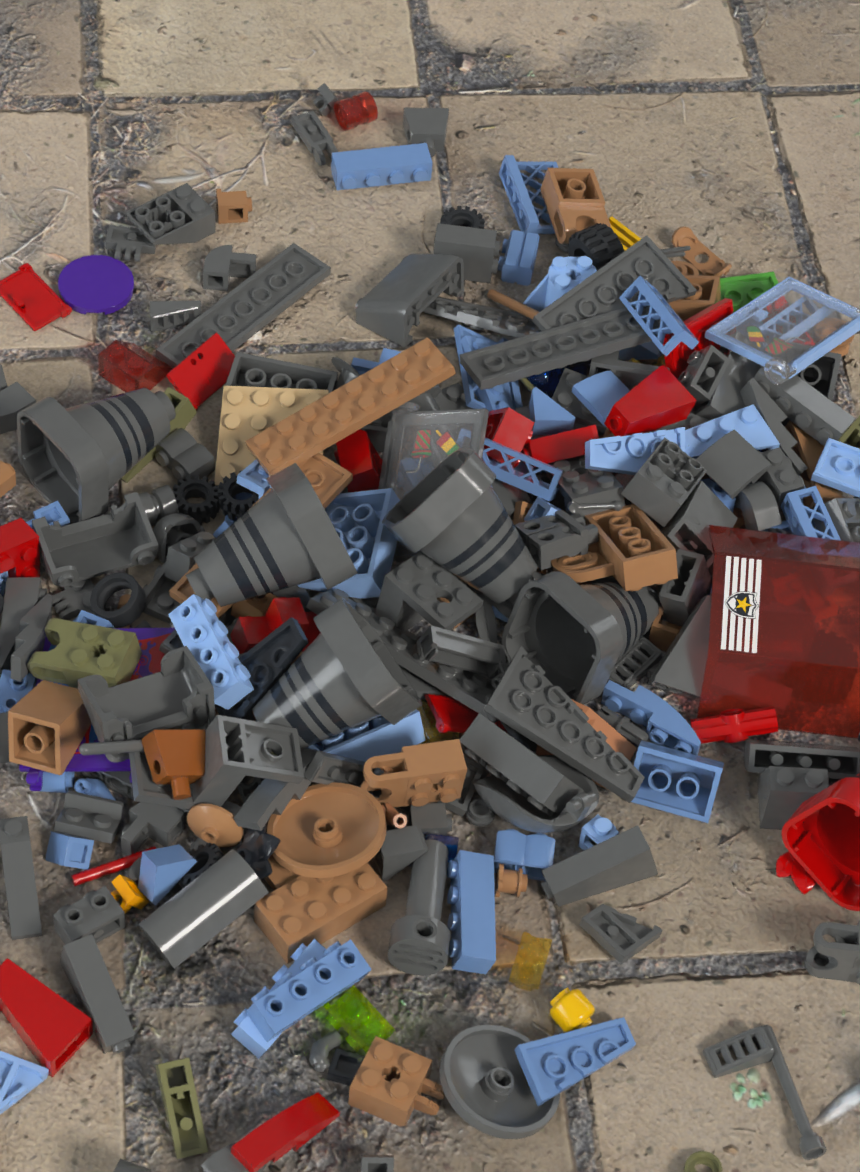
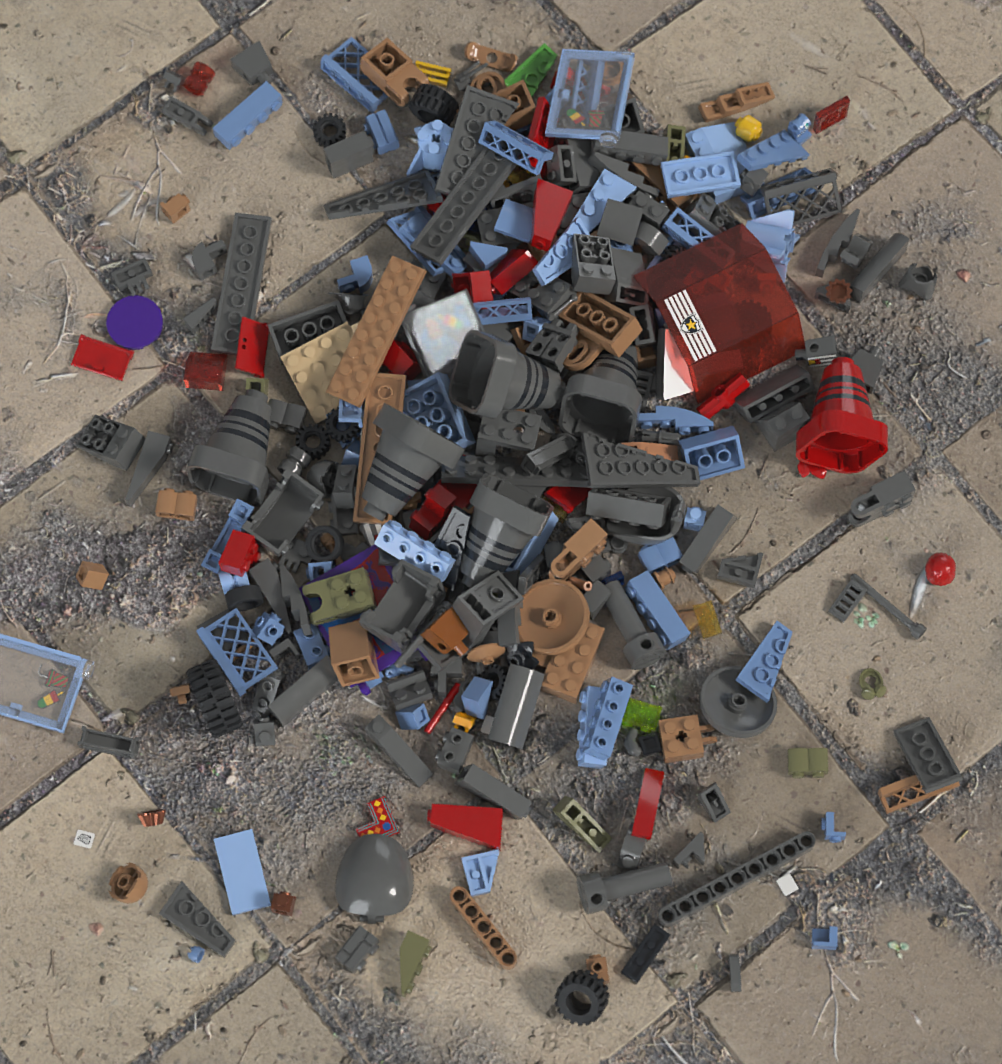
camera: 25 degrees left, 20 degrees up
dark grey slope [125,183,216,245] -> none
dark grey windscreen [355,253,464,347] -> none
medium nougat bar [487,289,539,320] -> none
yellow head [550,987,595,1032] -> none

